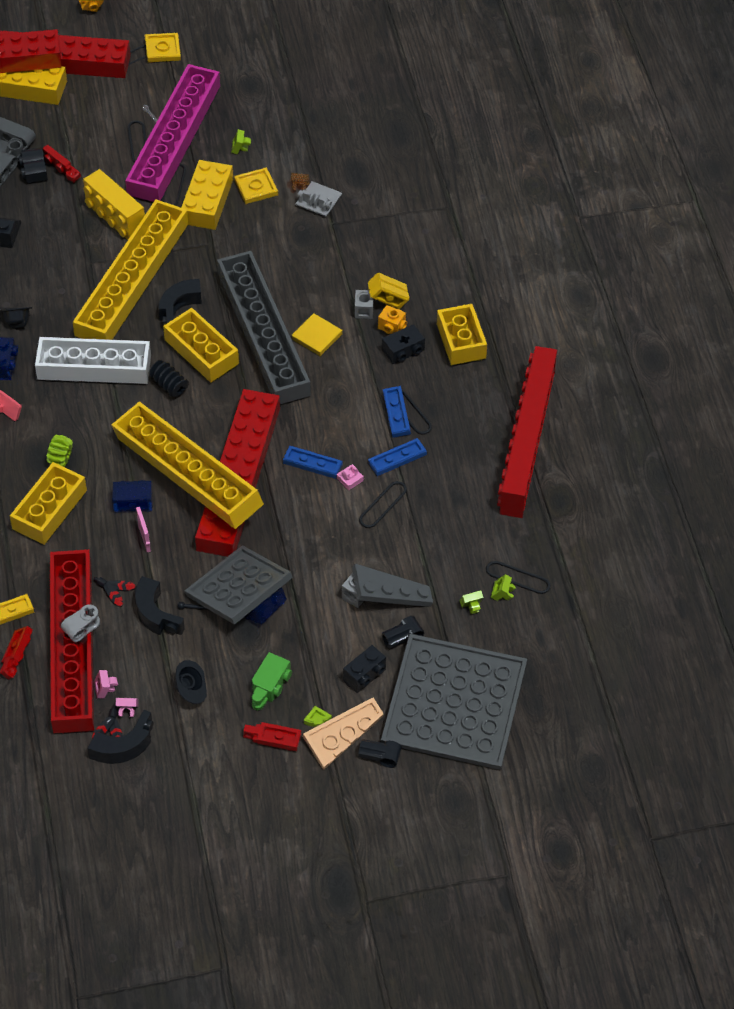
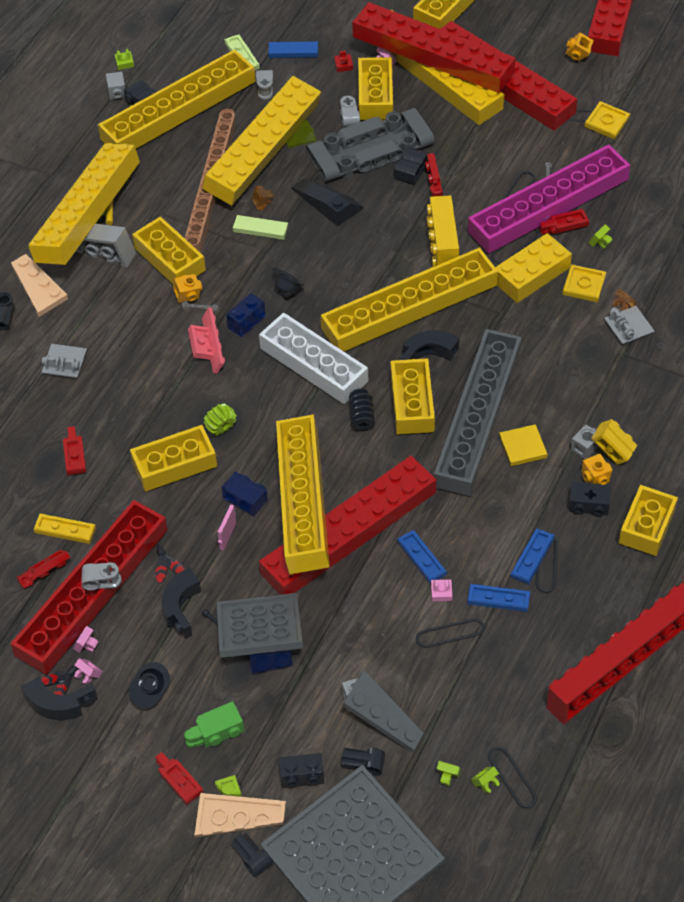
camera: 40 degrees right, 0 degrees up
none -> red hinge [539,209,590,235]

